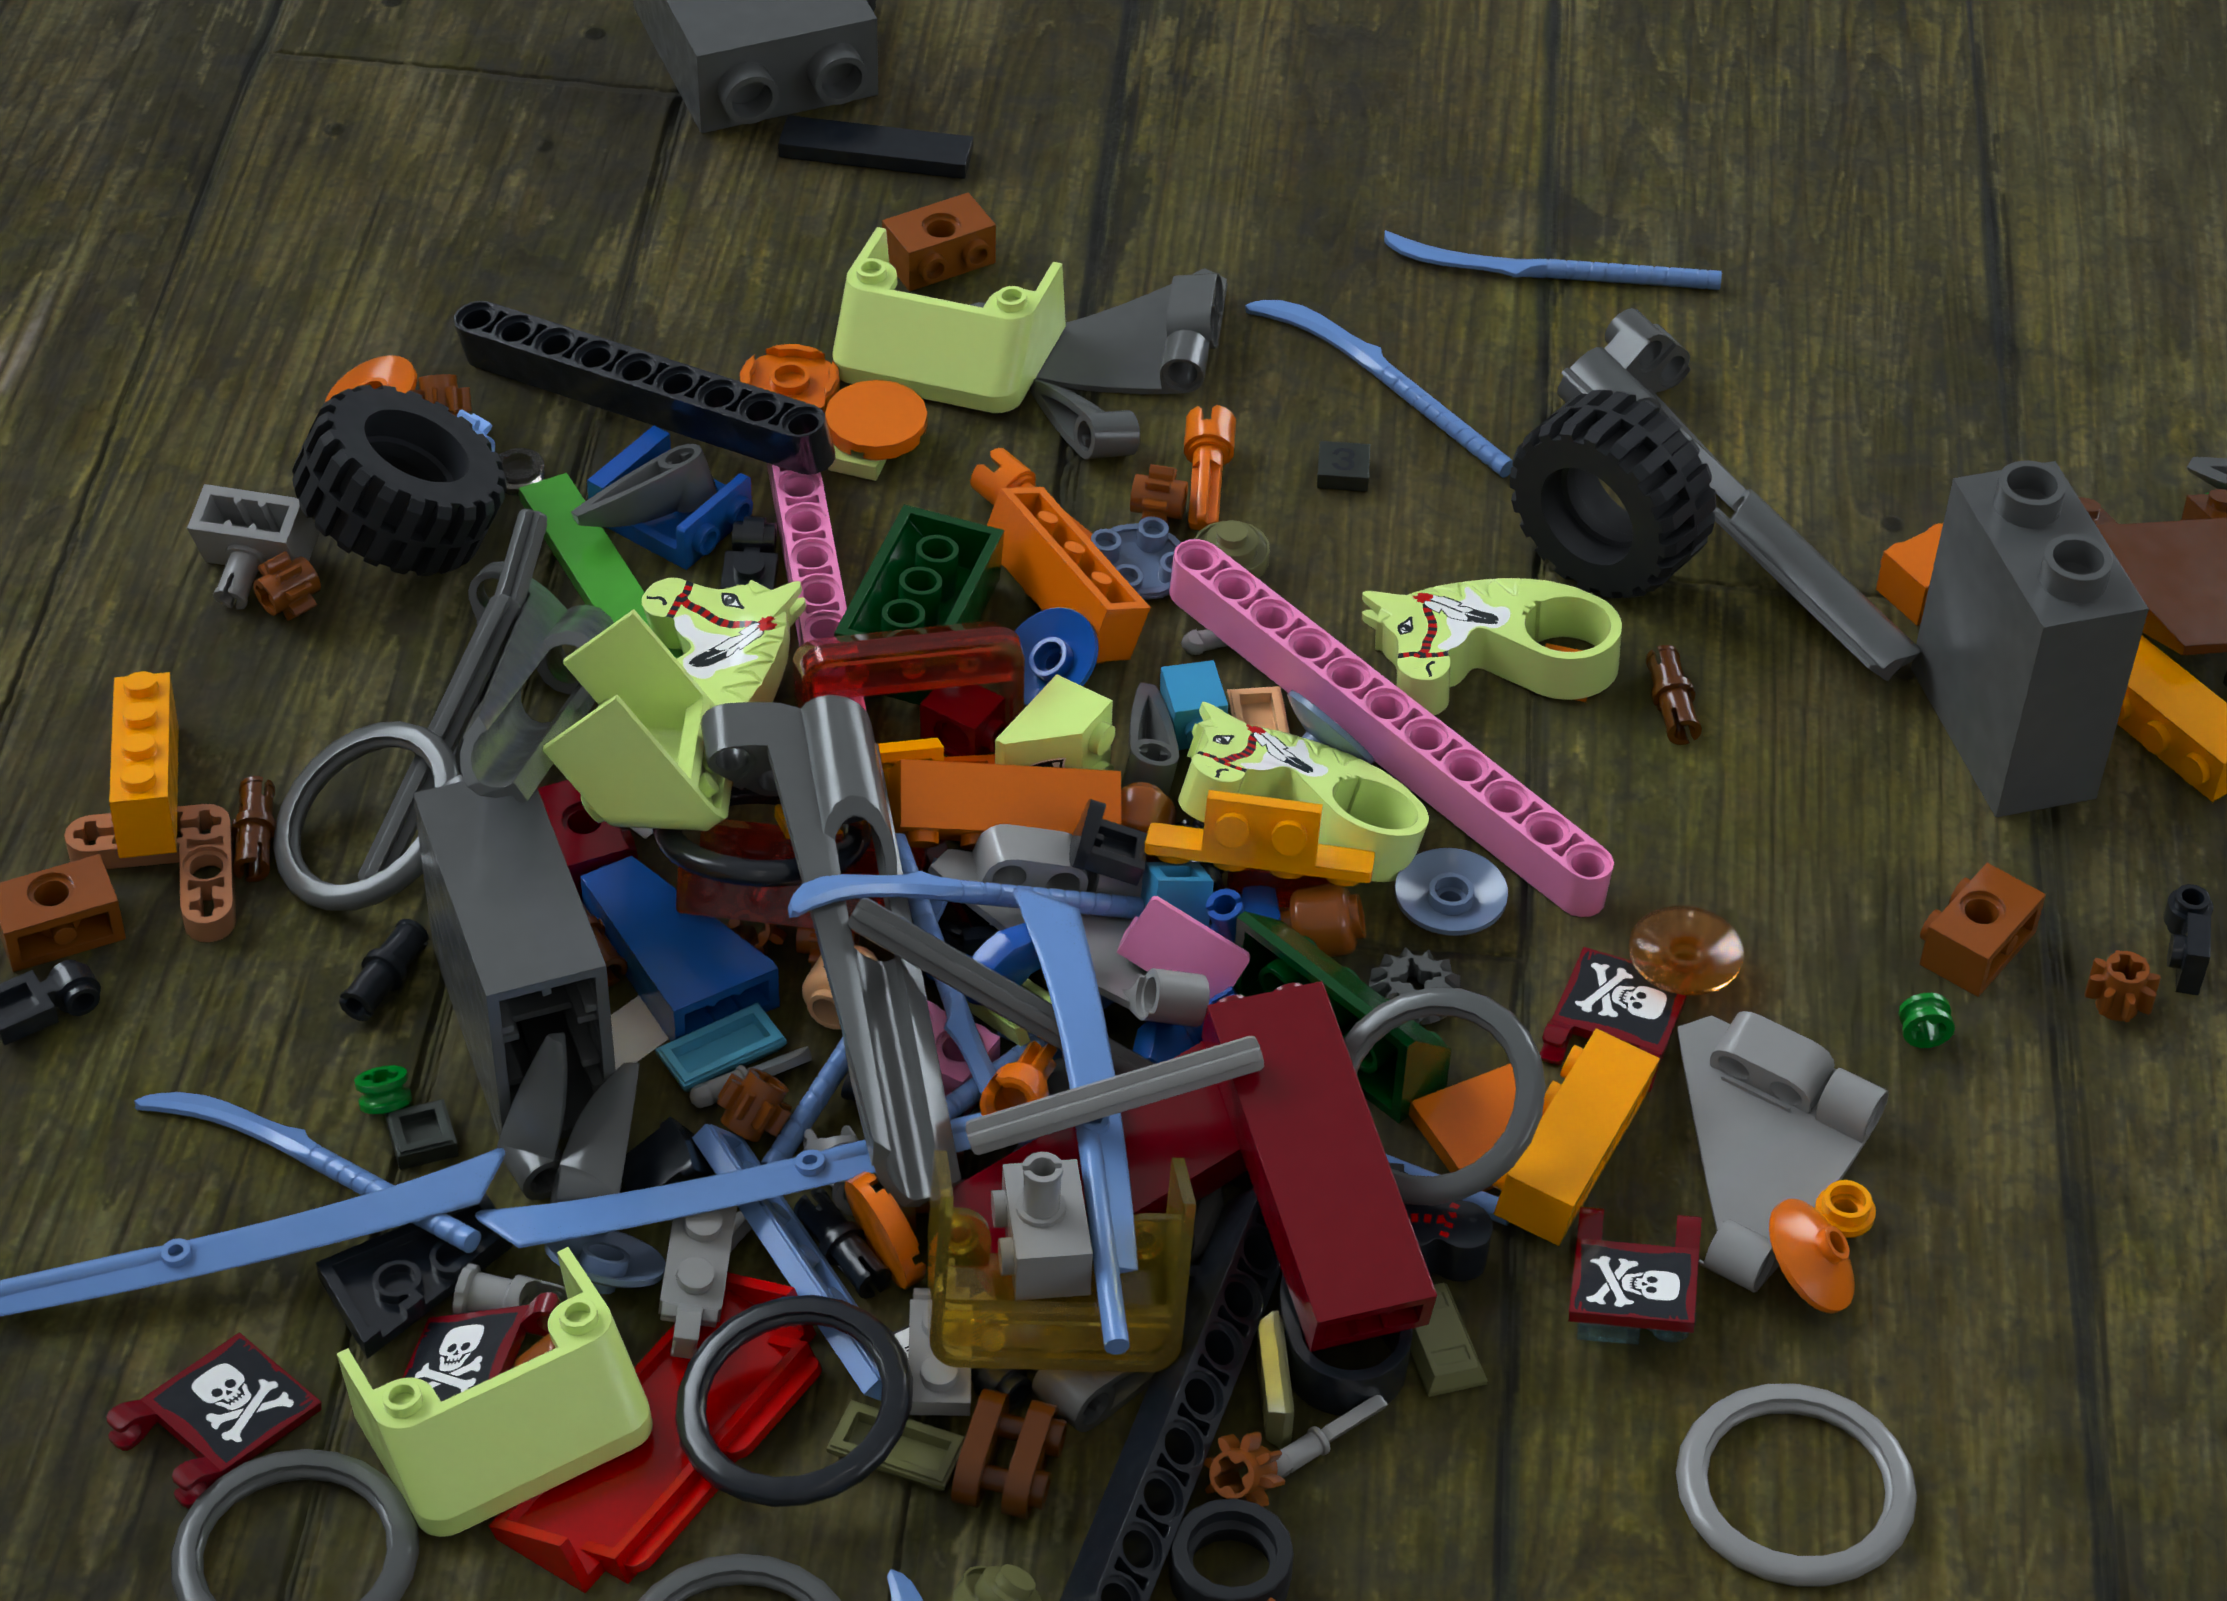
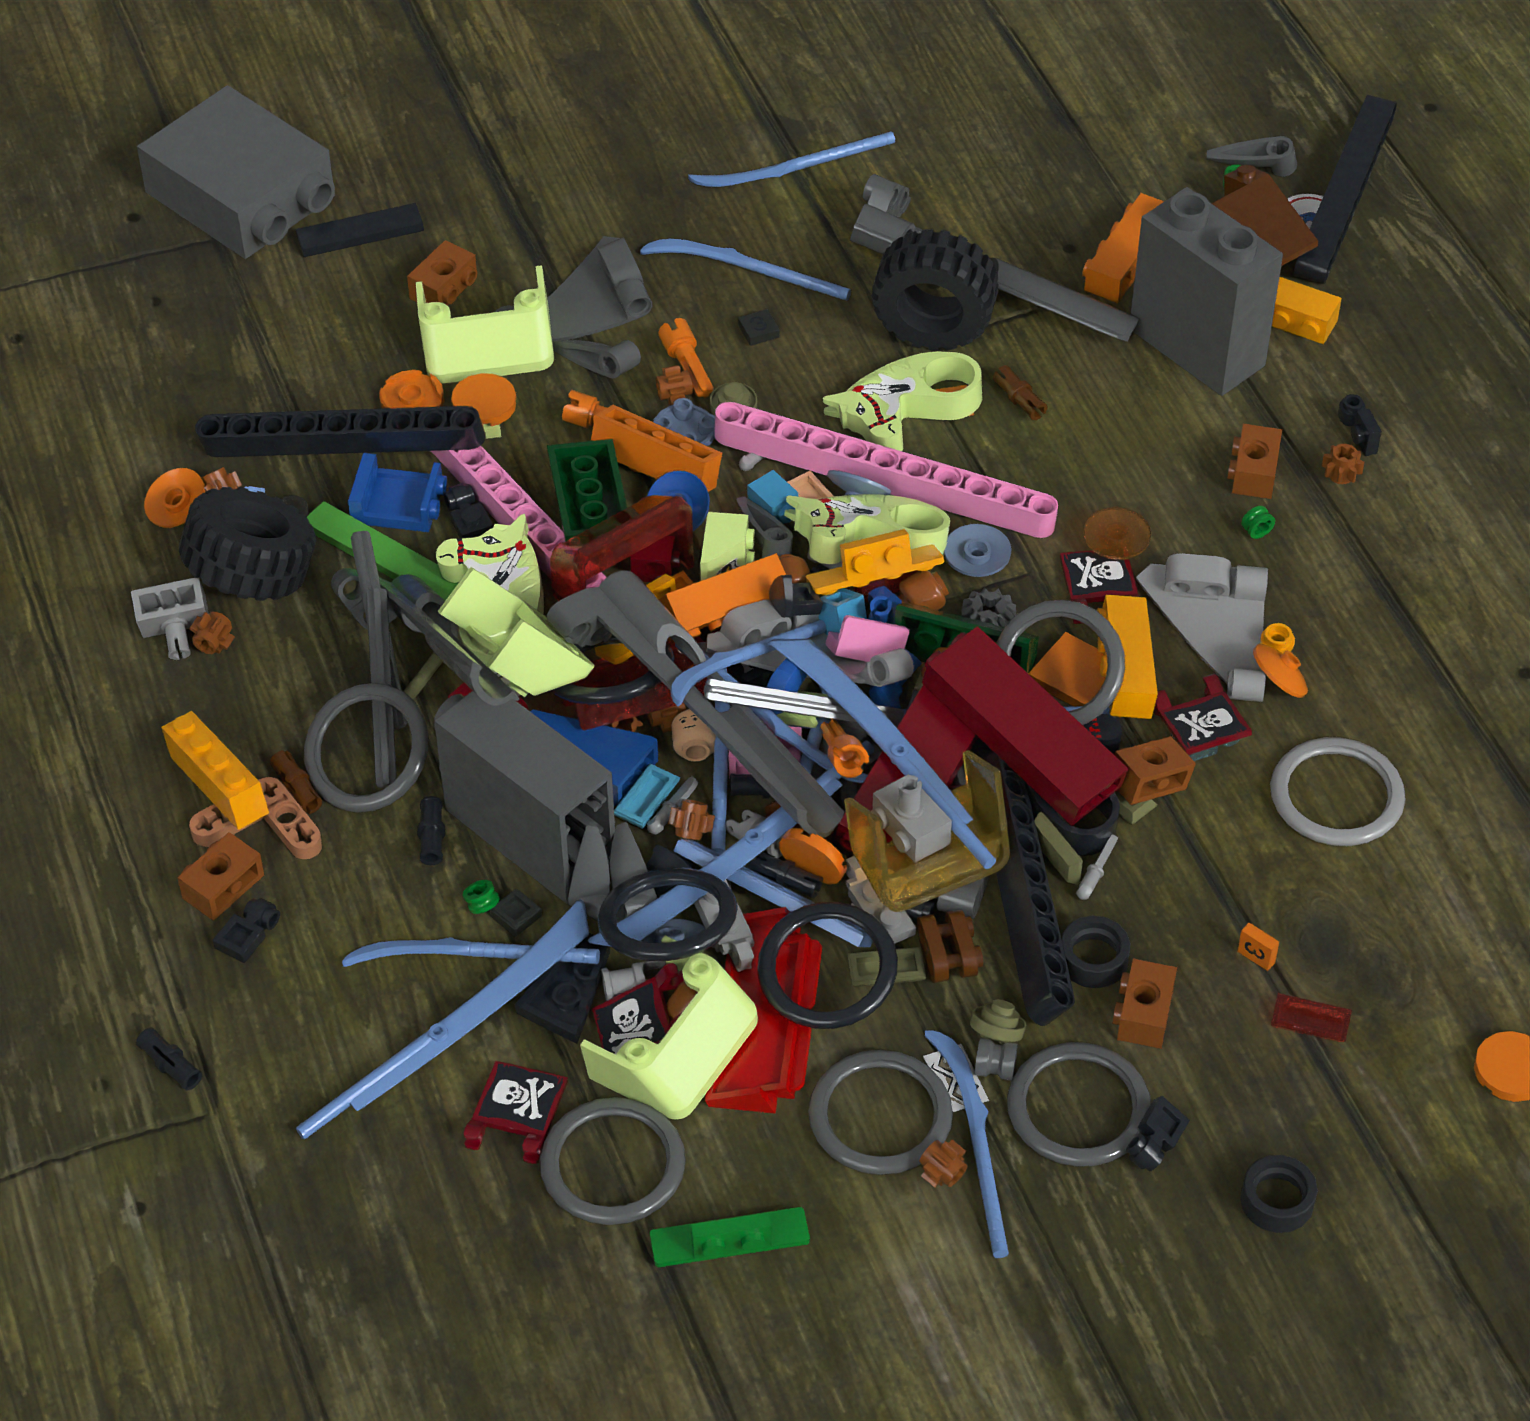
camera: 25 degrees left, 5 degrees up
dark grey piece [571,444,718,527] -> none
light grey axle [966,1036,1264,1155] -> none
dark orange gear [1204,1432,1285,1507] -> none
none -> black wedge [597,867,738,961]
none -> dark orange brick [1115,736,1196,805]

